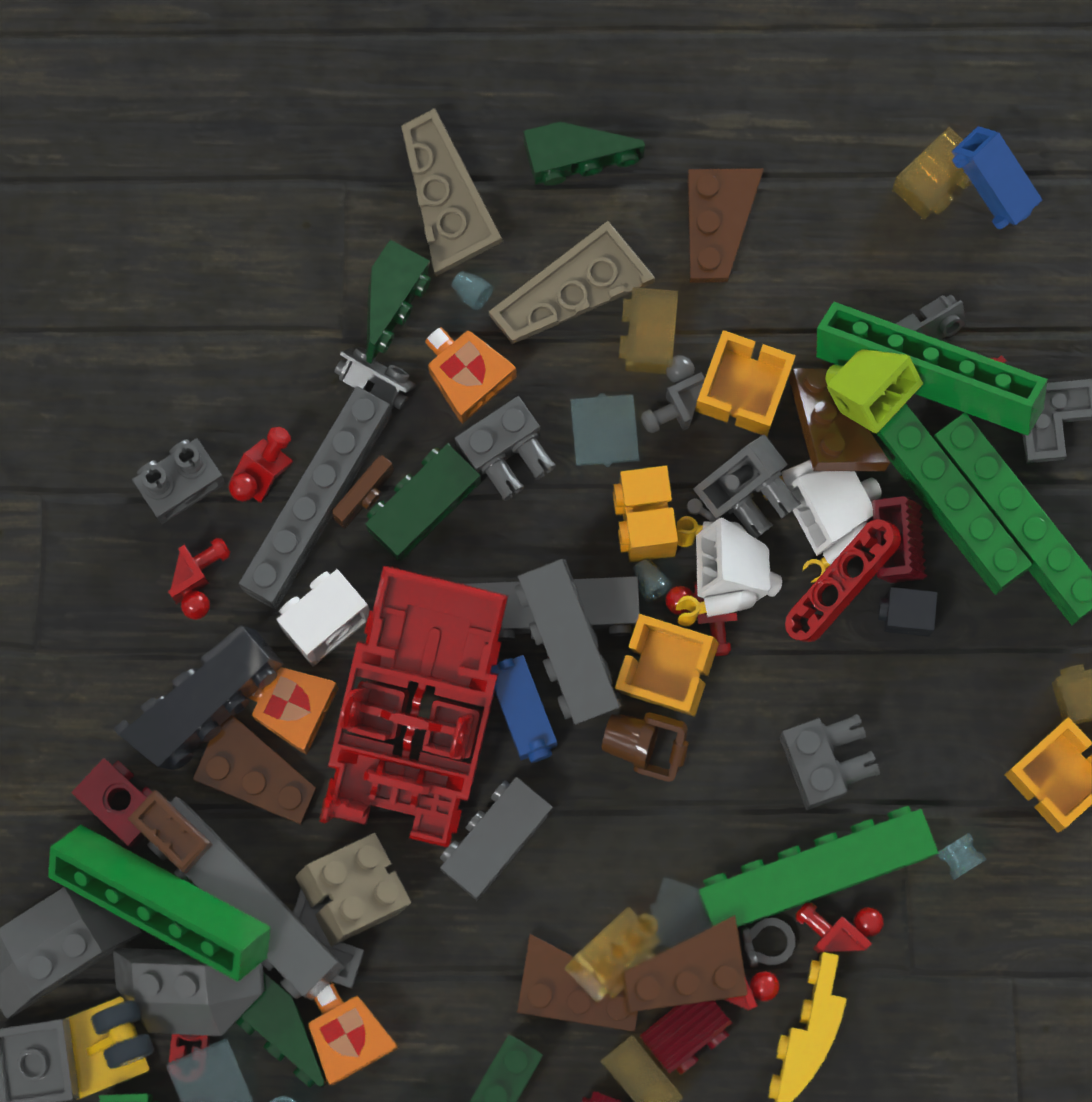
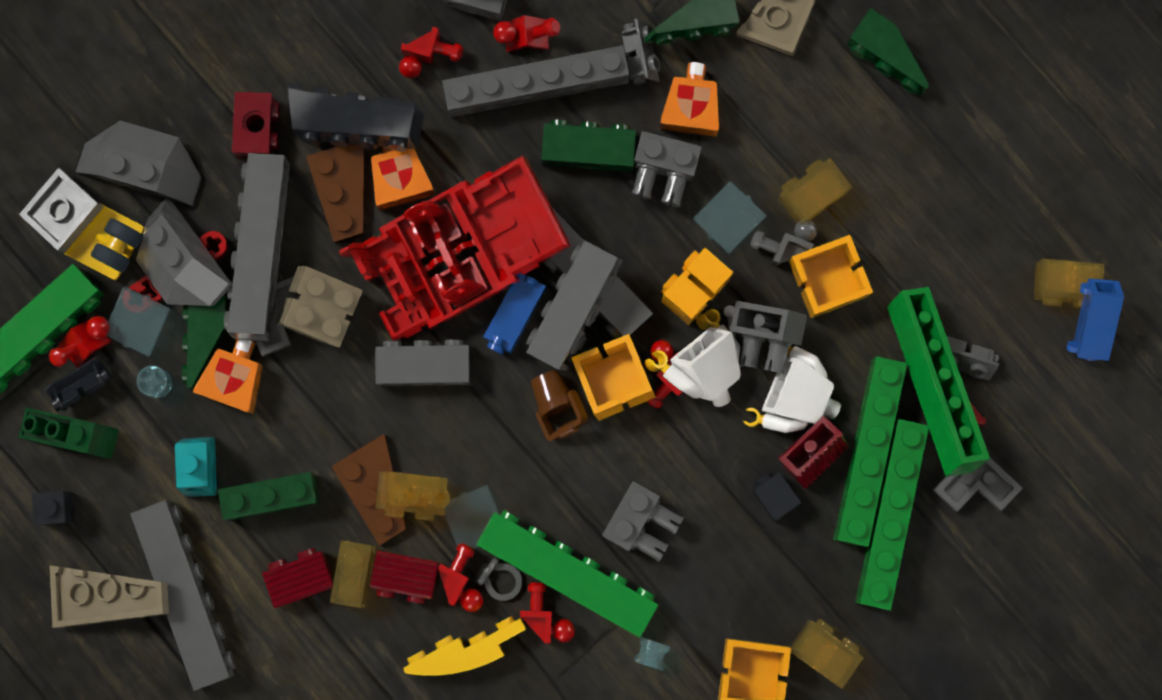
camera: 50 degrees right, 5 degrees up
green brick [48,825,271,982] -> none
reddish brown plate [128,790,213,874] -> none
white brick [277,569,369,667] -> none
reddish brown plate [332,455,394,529] -> none
clear light blue hose [452,271,494,311] -> none
dark tan wing [489,221,655,344] -> none
reddish brown wing [622,916,747,1013] -> none
clear light blue hose [633,559,672,602] -> none
reddish brown wing [688,169,764,283] -> none
red beam [785,519,901,643] -> none
reddish brown wing [789,368,890,471] -> none
lime torso [825,349,923,433] -> none

